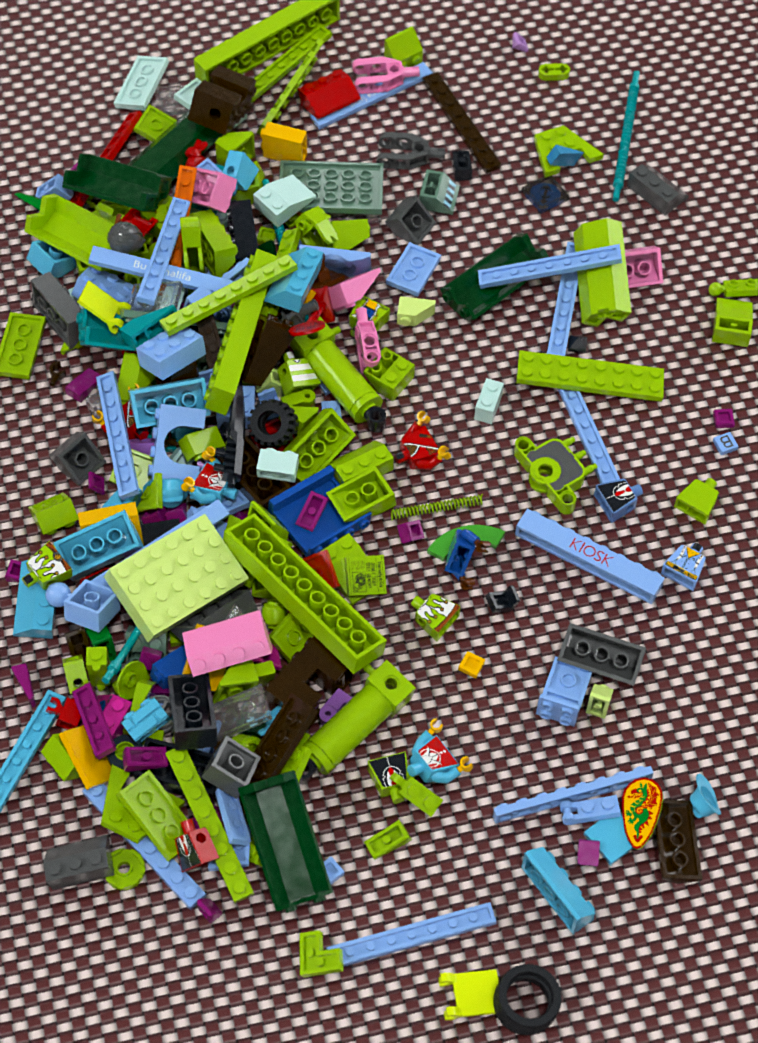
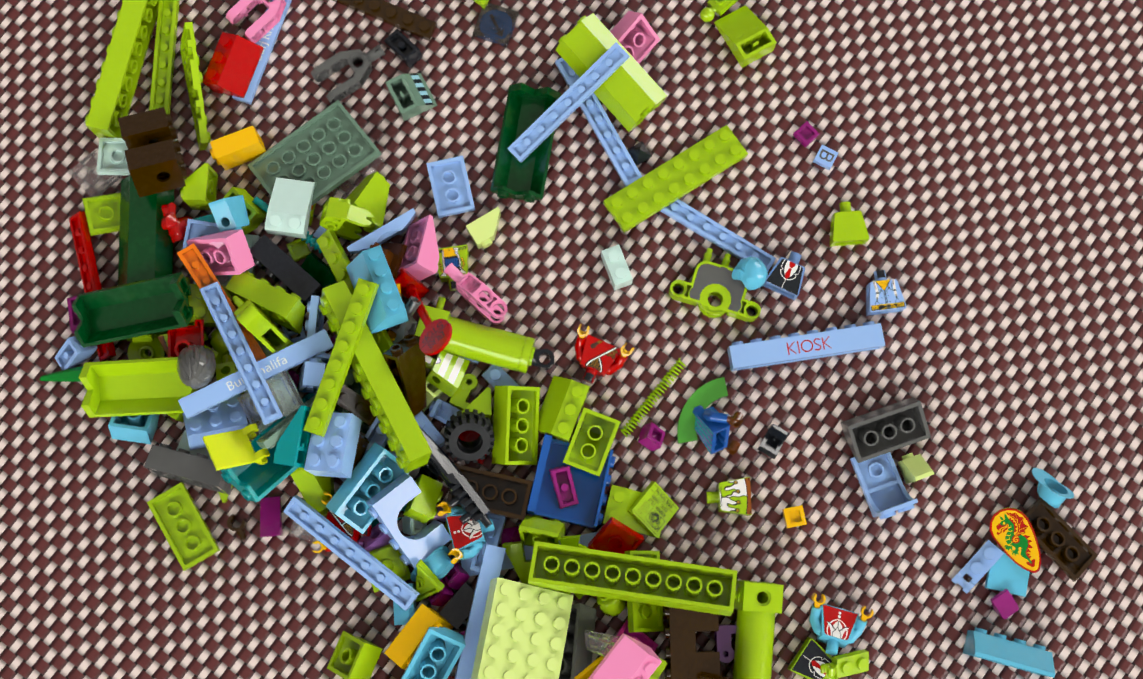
camera: 40 degrees left, 20 degrees up
dark grey slope [49,432,106,485] -> none
magenta slope [88,471,105,495] -> none
light aqua plate [113,56,169,110] -> none
light aqua brick [256,448,299,483] -> none
lime slope [363,347,415,401] -> none
dark grey slope [385,196,436,245] -> none
light blue plate [493,766,653,824] -> none
none -> medium azure cap [732,257,768,290]

